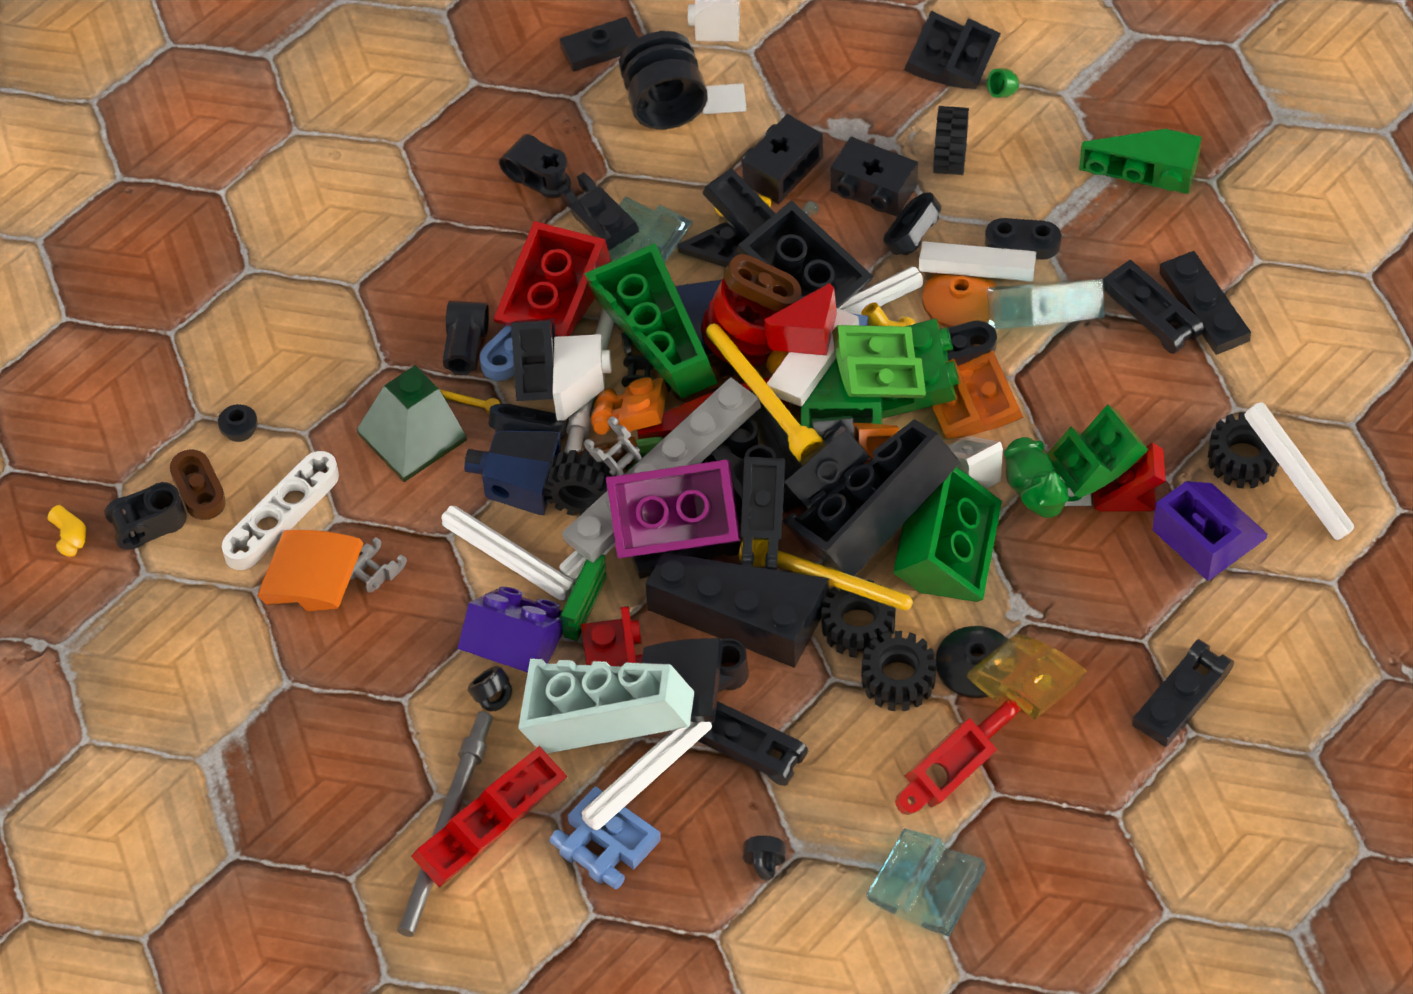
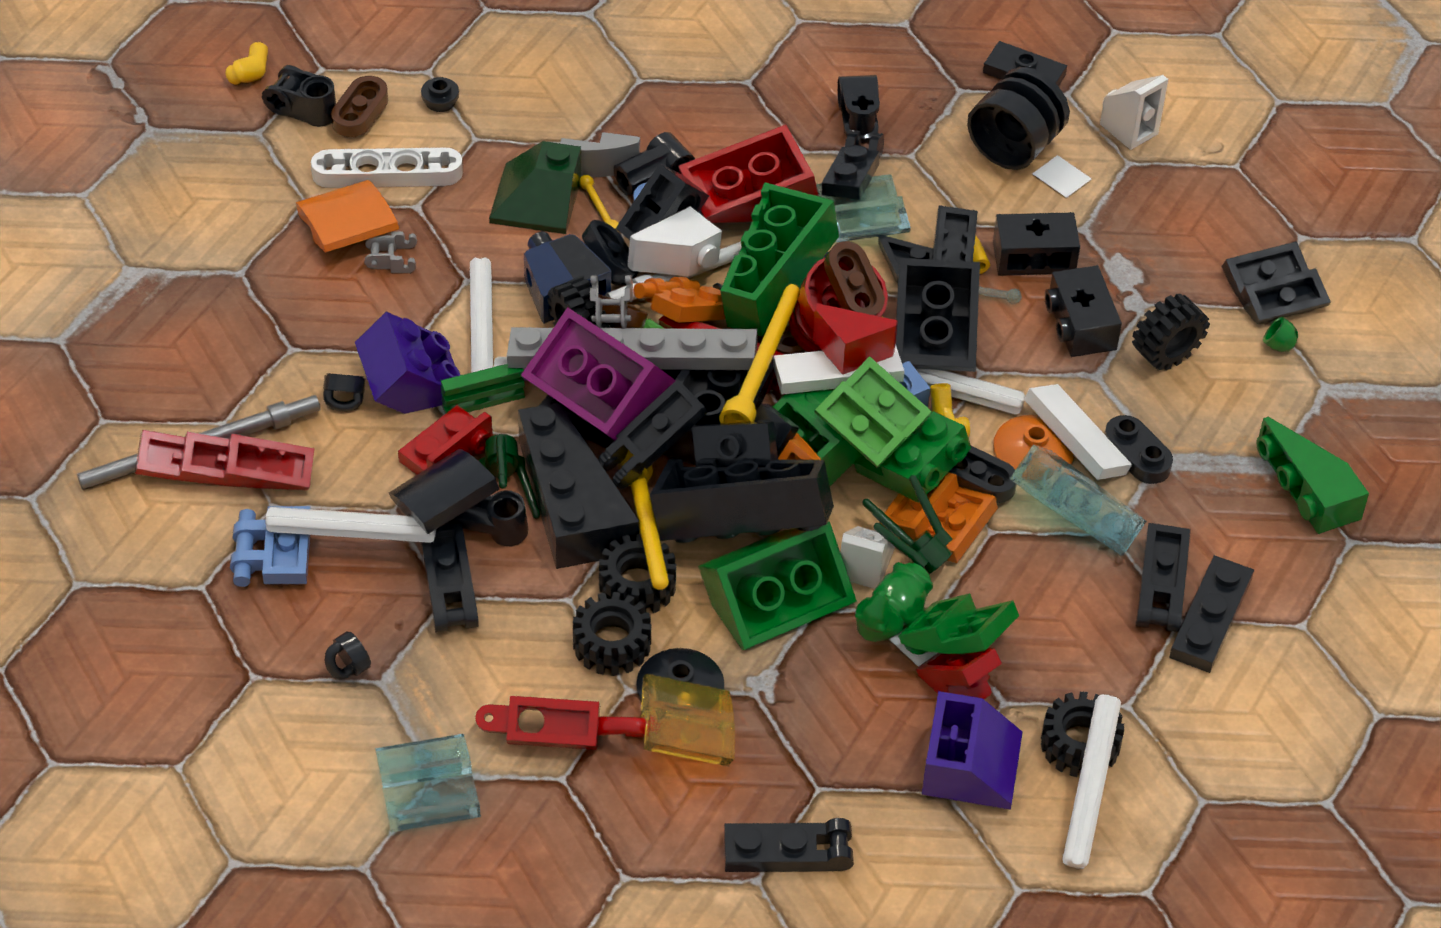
camera: 45 degrees right, 5 degrees down
light aqua wedge [518,659,694,754] -> none
black plate [883,192,942,255] -> none
none -> dark green plant [479,434,540,519]
none -> light grey slope [560,132,640,178]
none -> dark green plant [862,475,953,575]

